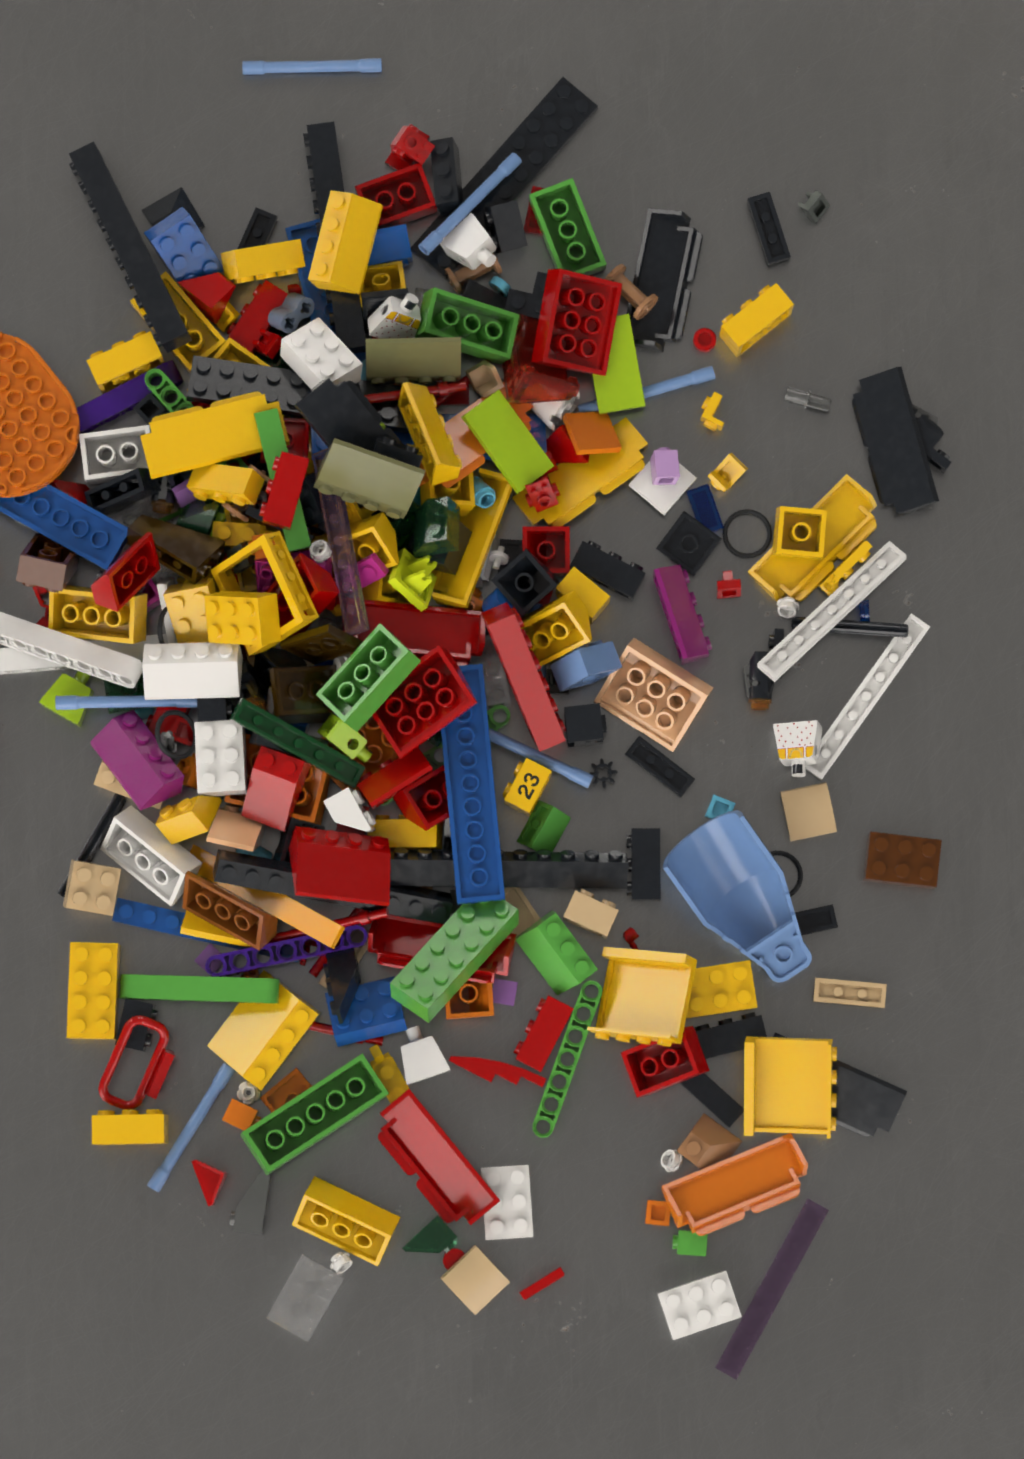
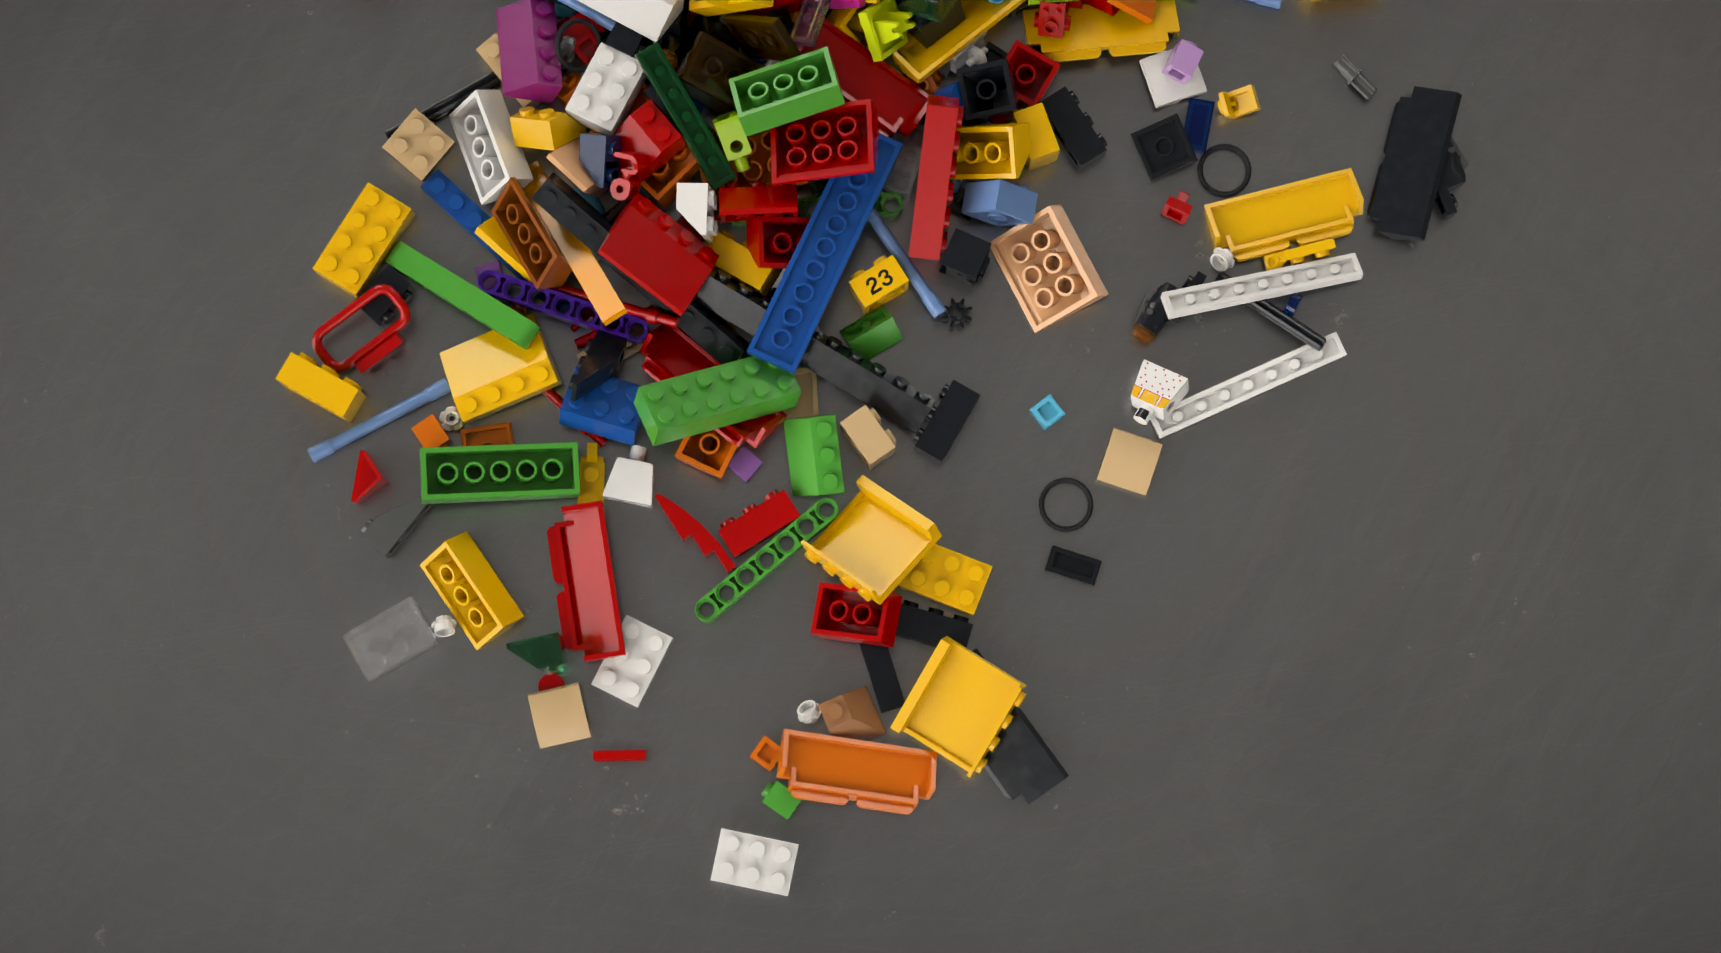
camera: 25 degrees right, 0 degrees up
red hand [623,927,639,950] -> none
black tile [625,736,695,798] -> none
magenta slope [653,565,712,665] -> none
medium blue windscreen [663,810,812,982] -> none
yellow bracket [700,391,724,431] -> none
clear purple tile [715,1198,829,1380] -> none
yellow brick [772,506,827,559] -> none
tan plate [813,978,887,1008] -> none
reddish brown brick [863,831,942,889] -> none
none -> dark blue slope [579,133,621,188]
none -> red leg [610,150,648,201]

